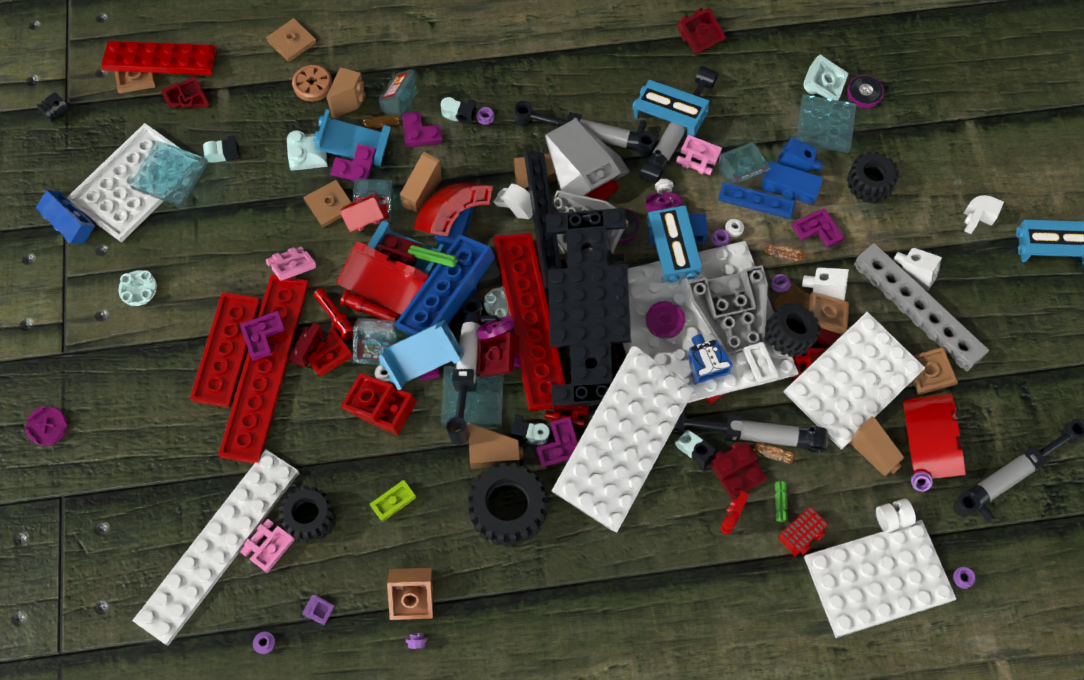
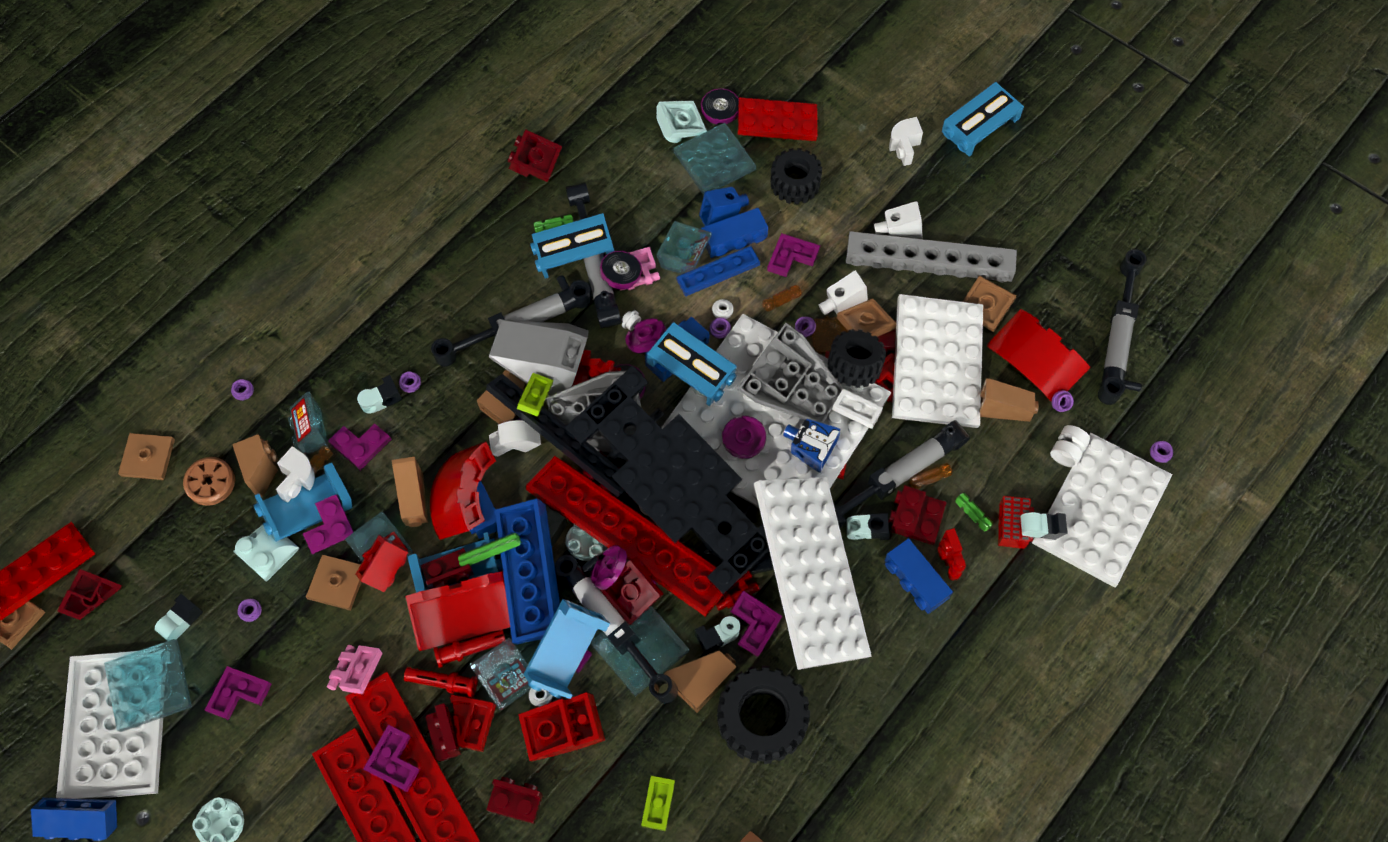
camera: 40 degrees left, 0 degrees up
none -> magenta plate [205,666,272,720]
none -> medium lavender plate [231,379,254,400]
none -> medium lavender plate [238,599,262,622]
none -> white brick [276,446,315,503]
none -> dark red bracket [486,777,543,824]
none -> lime plate [517,373,553,416]
none -> bright green axle [534,214,574,233]
none -> red plate [582,358,621,378]
none -> black tile [600,251,642,289]
none -> red plate [738,97,818,141]
none -> blue brick [885,538,953,614]
none -> leg [1020,512,1068,540]

